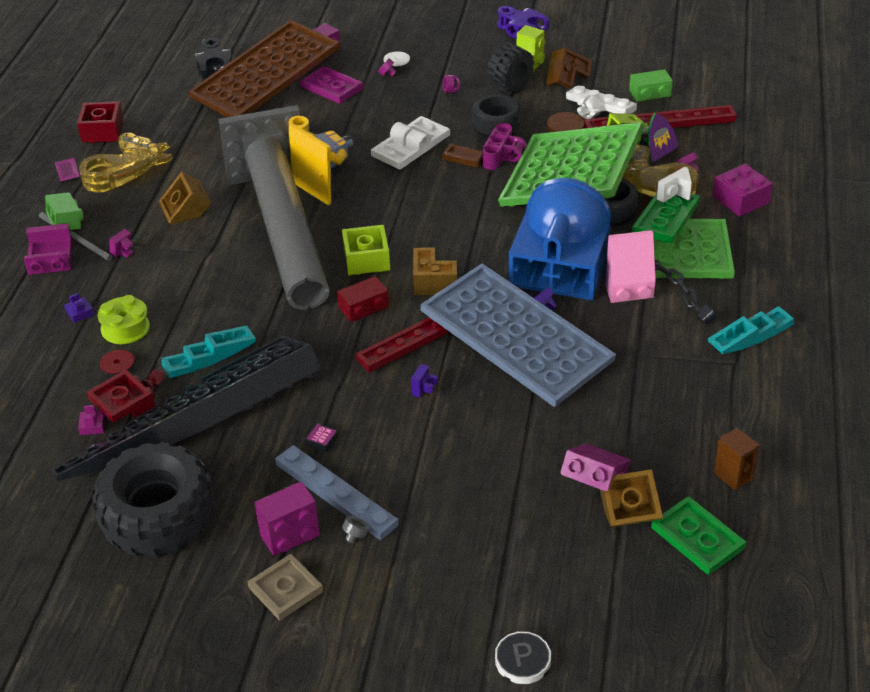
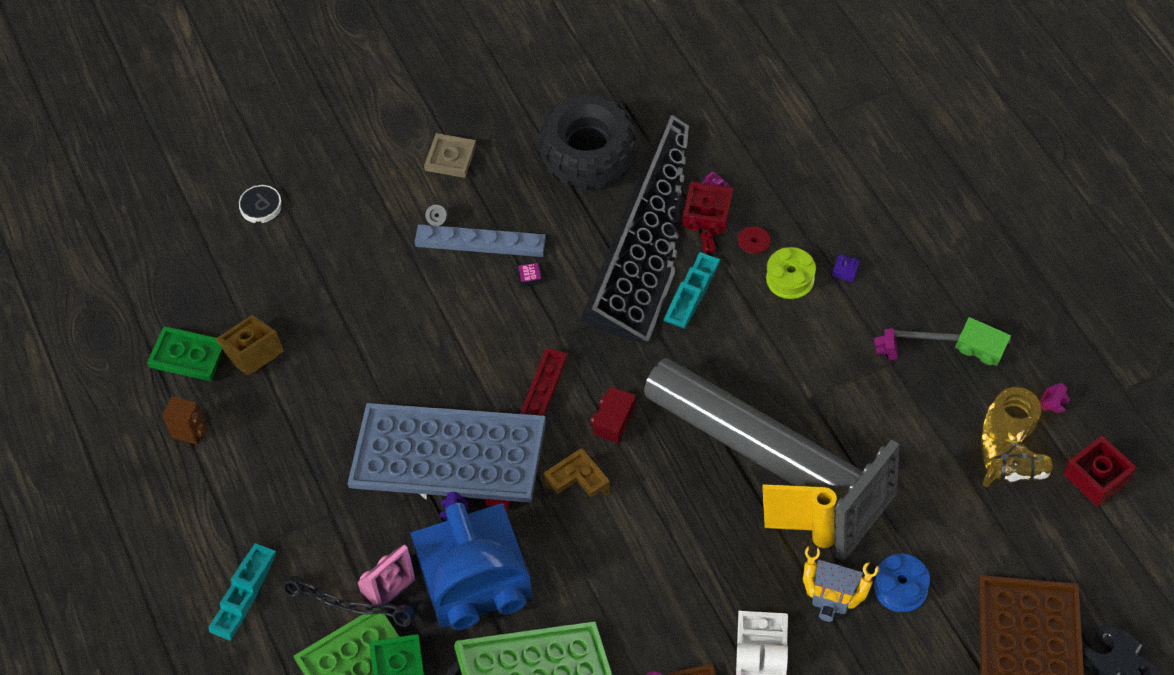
camera: 145 degrees right, 15 degrees up
magenta panel [24,223,73,275] -> none
pearl gold slope [159,171,211,225] -> none
magenta brick [254,481,320,556] -> none
lime brick [342,225,390,275] -> none
dark purple tile [411,364,438,398] -> none
magenta panel [561,443,632,491] -> none

